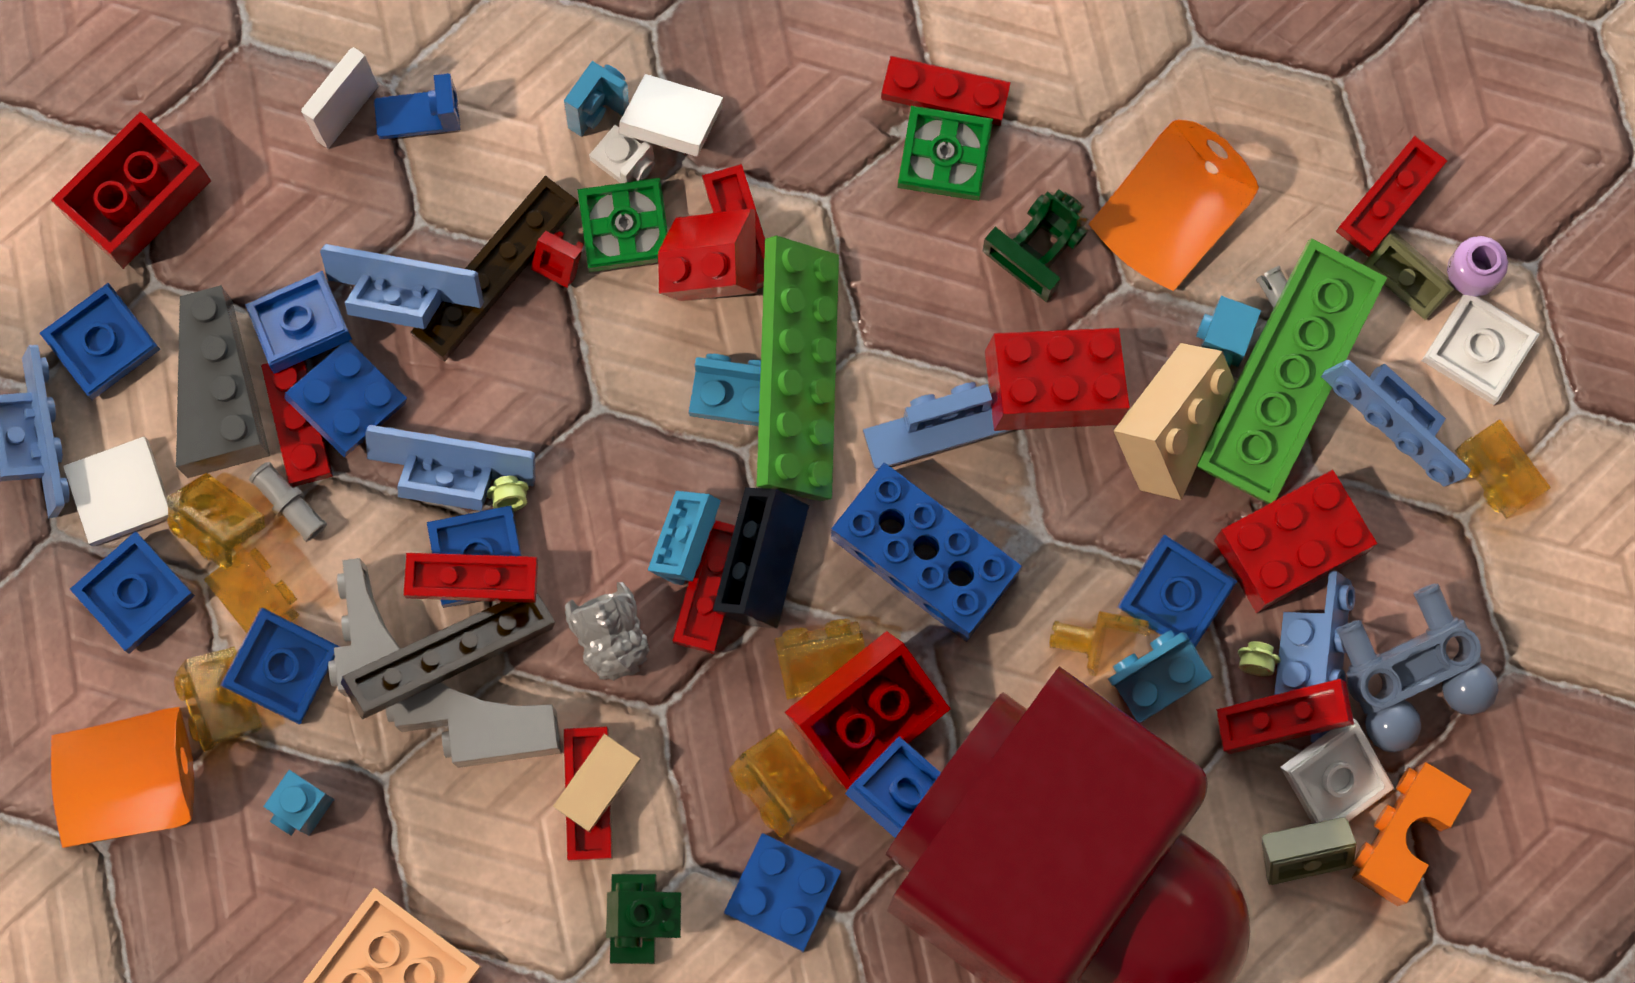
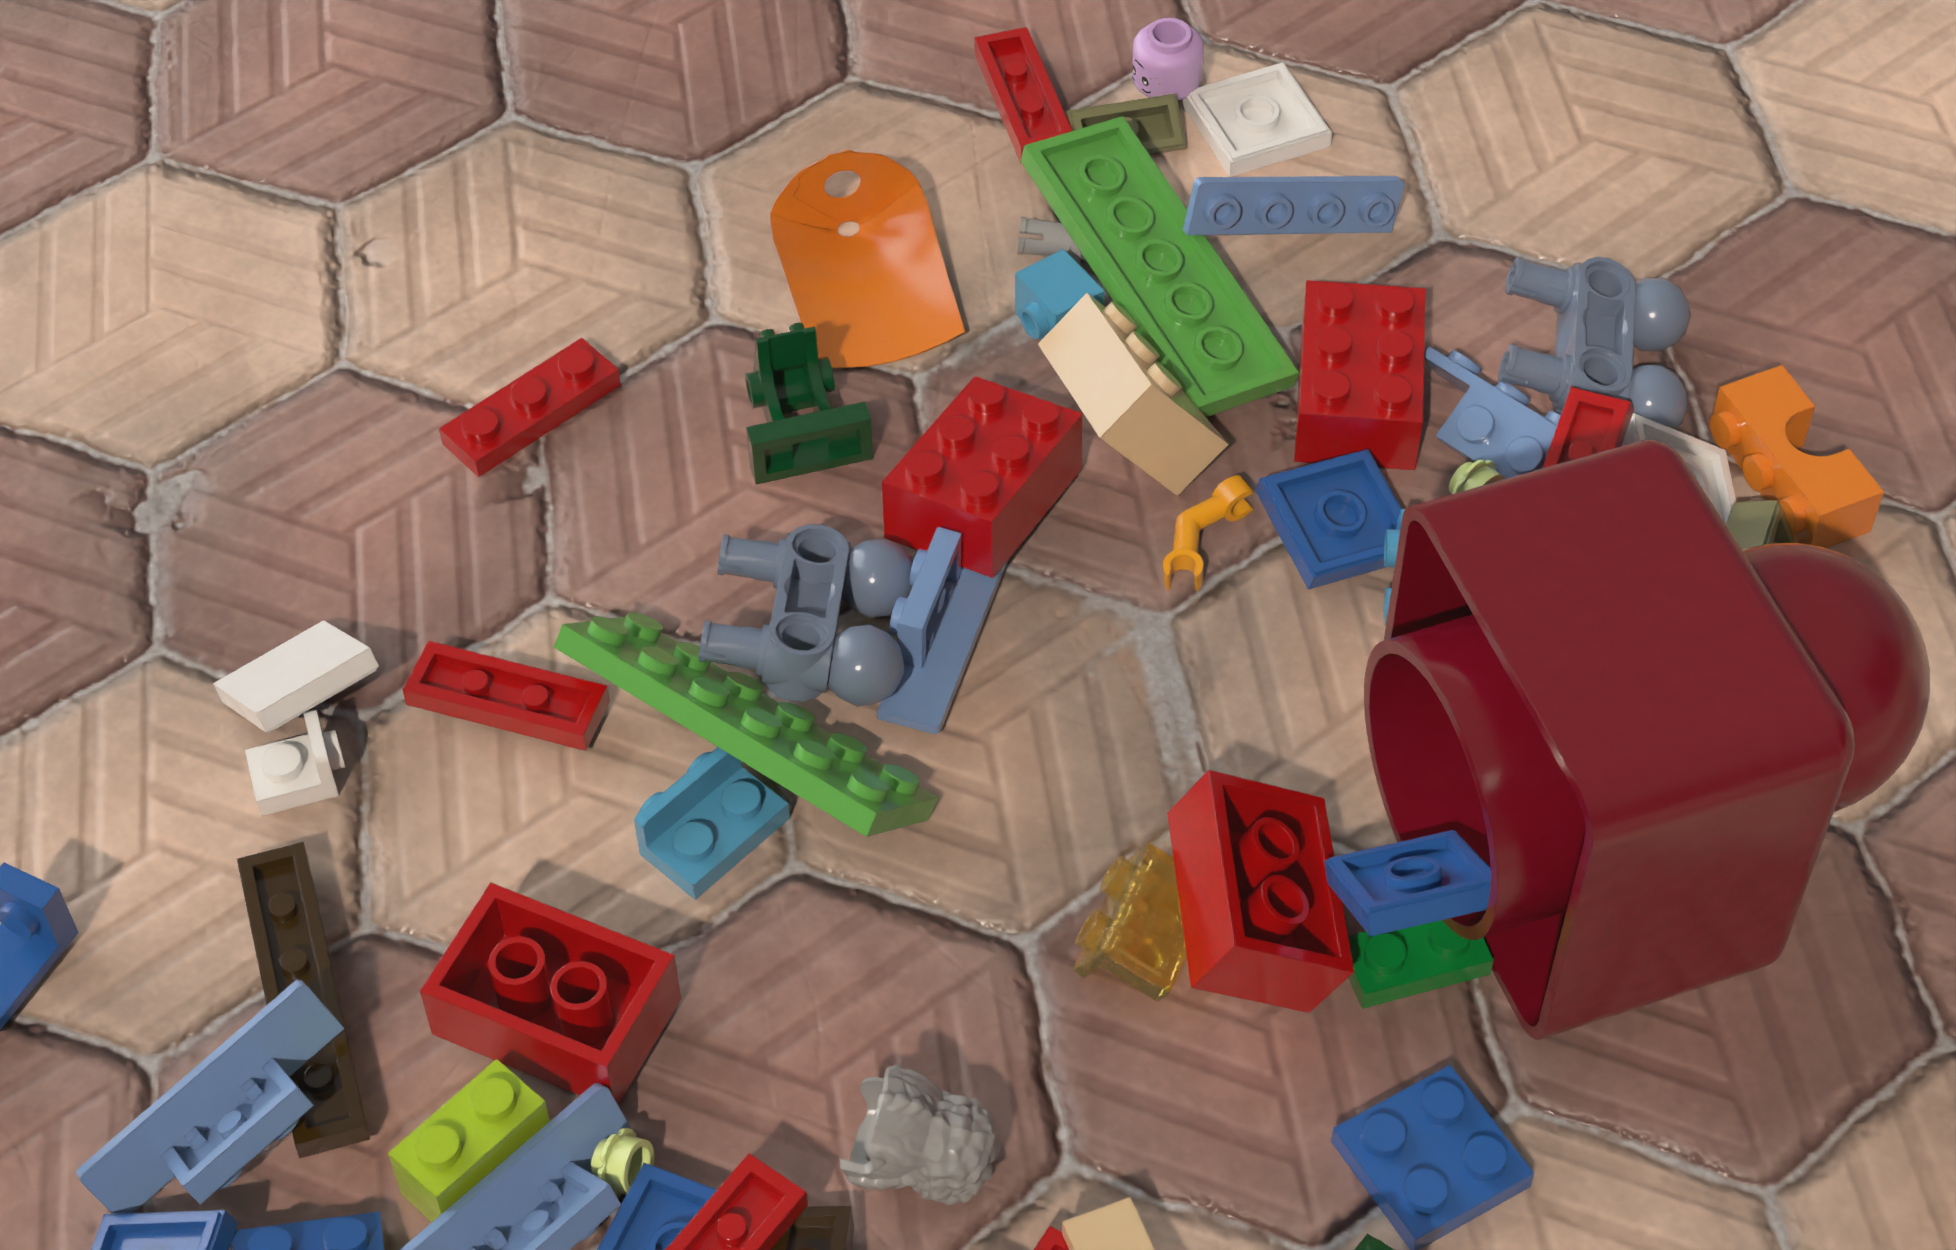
camera: 55 degrees left, 25 degrees down
red tile [531,231,583,288] -> none
dark azure bracket [564,61,629,137] -> none
green piece [577,178,668,273] -> none
dark azure bracket [648,491,721,585] -> none
red slope [658,209,757,301] -> none
red plate [672,520,735,654] -> none
black brick [713,487,810,629] -> none
clear yellow bracket [729,728,833,838] -> none
blue brick [831,462,1022,642] -> none
green piece [897,106,993,201] -> none
clear yellow bracket [1049,611,1150,676] -> none
clear yellow bracket [1455,419,1551,519] -> none
none -> lime brick [388,1059,550,1222]
none -> red brick [420,882,681,1105]
none -> sand blue piece [699,524,913,707]
none -> light orange arm [1163,475,1253,592]

